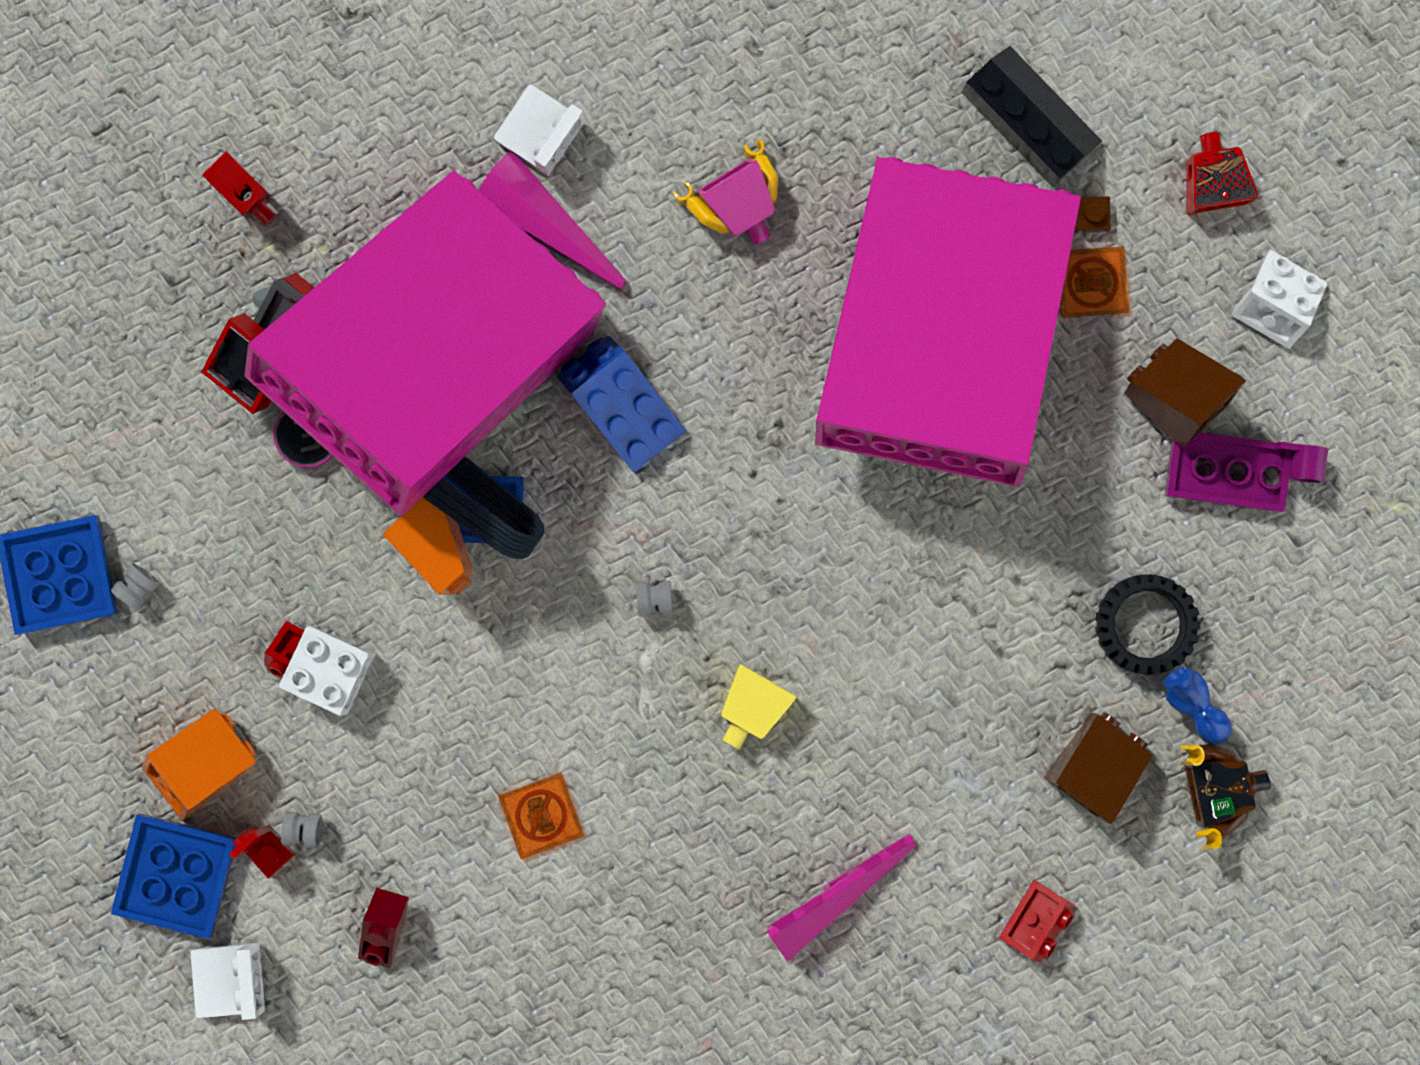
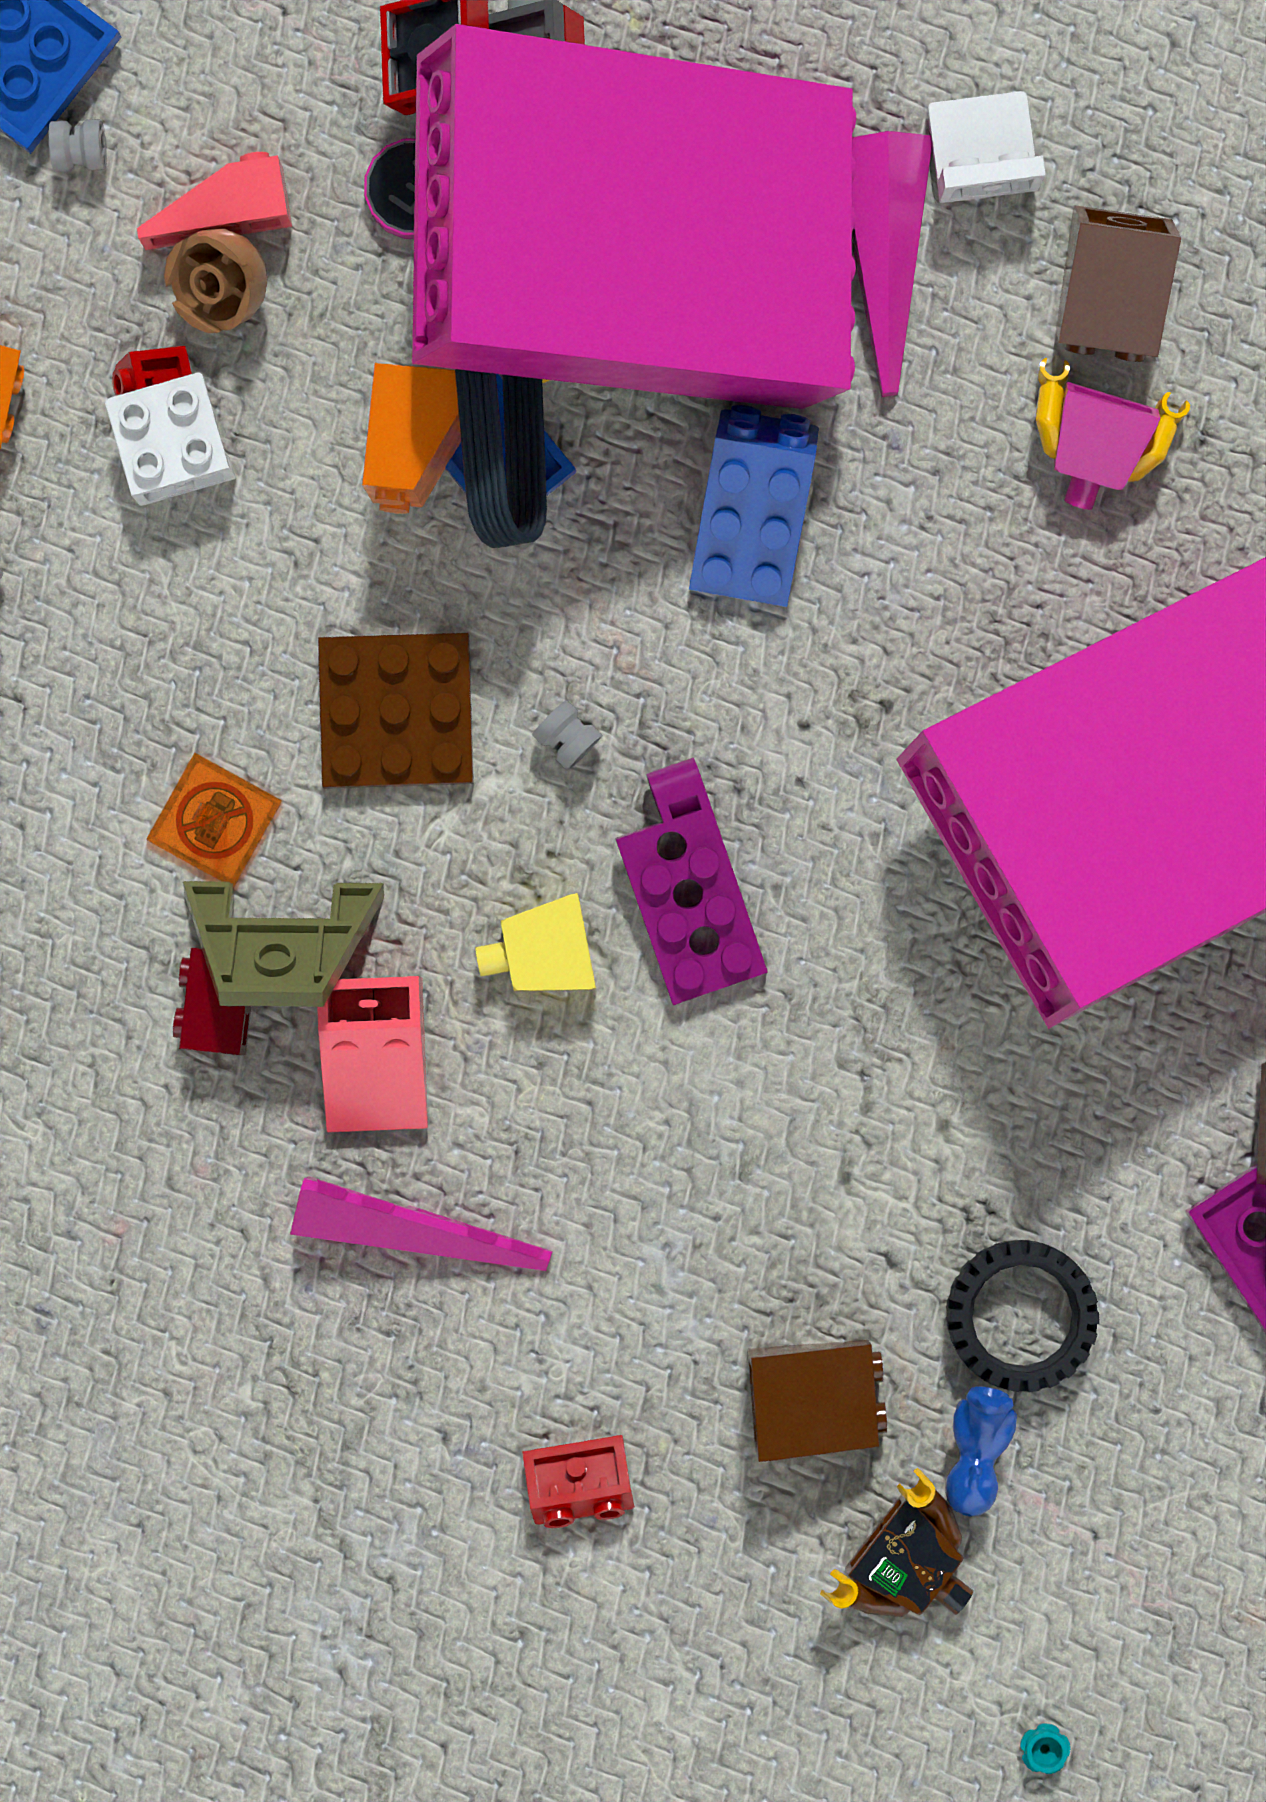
camera: 45 degrees right, 0 degrees up
none -> coral slope [137,152,292,250]
none -> medium nougat cylinder [164,229,268,333]
none -> dark red slope [173,948,251,1055]
none -> olive wing [183,881,384,1007]
none -> coral slope [317,976,428,1132]
none -> reddish brown plate [318,633,474,789]
none -> magenta hinge [615,757,768,1005]
none -> teal plate [1020,1723,1071,1774]
none -> reddish brown slope [1056,205,1181,362]

